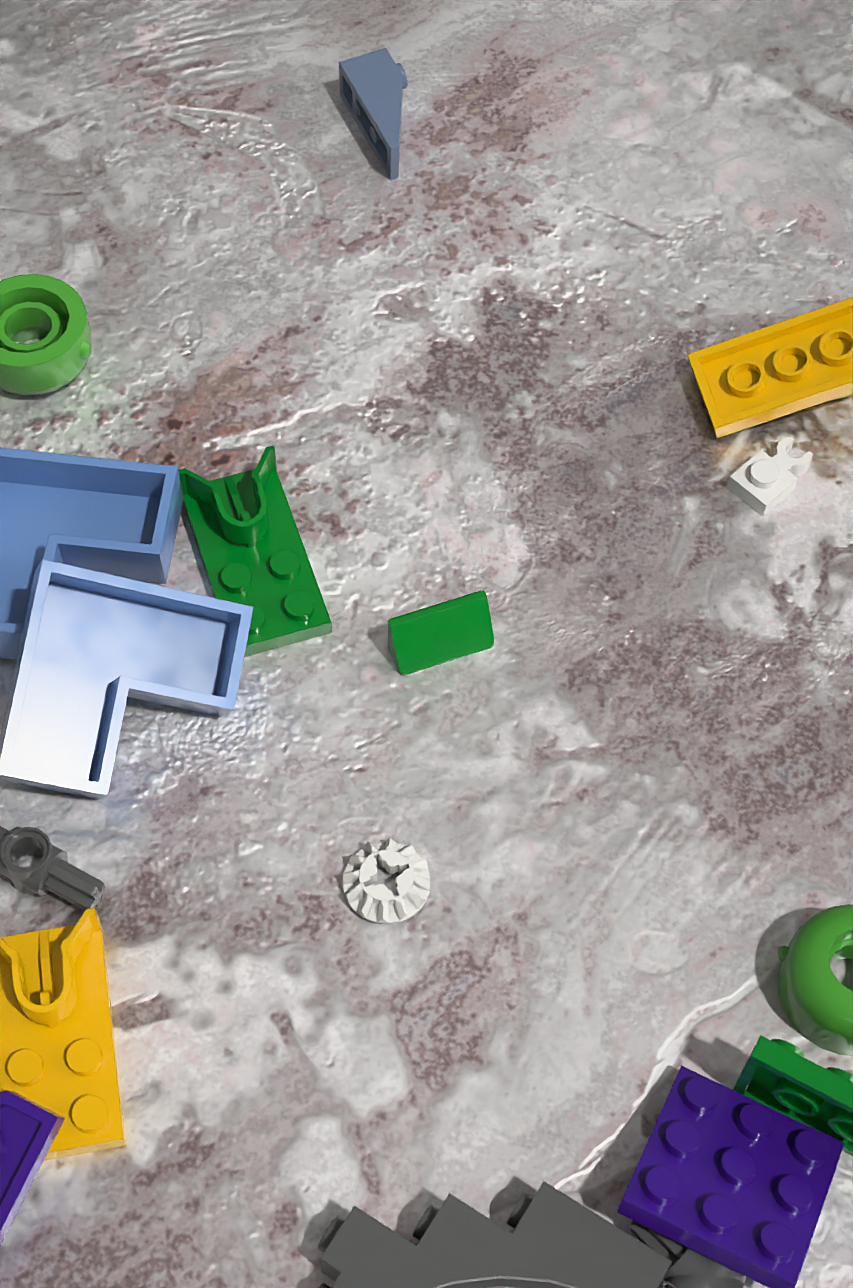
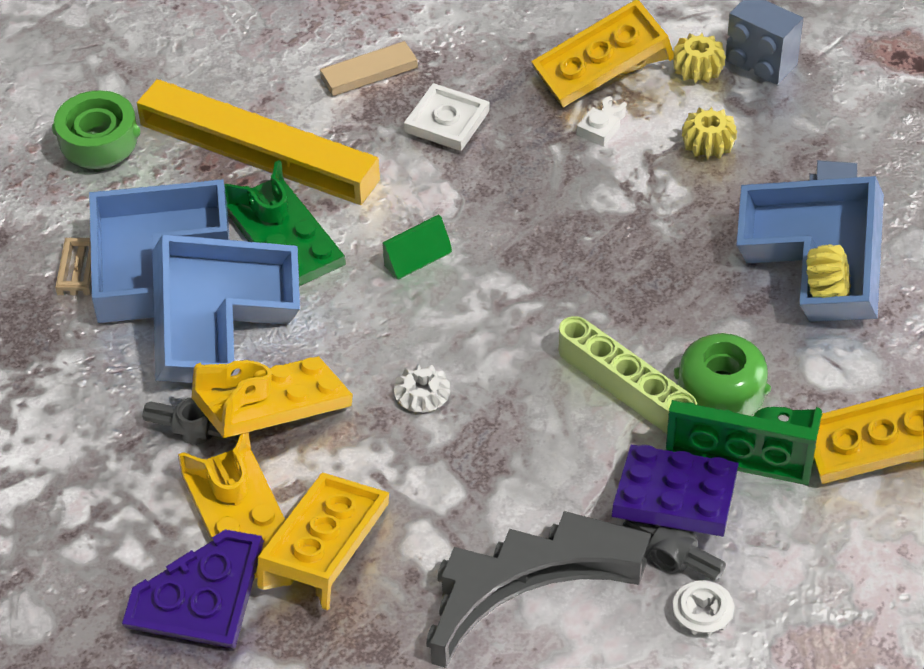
camera: 10 degrees left, 10 degrees down
none -> yellow brick [136,79,380,205]
none -> yellow plate [191,356,353,438]
none -> yellow plate [257,472,389,610]
none -> tan tile [320,41,418,96]
none -> white plate [404,83,490,151]
none -> yellowish green beam [558,316,697,434]

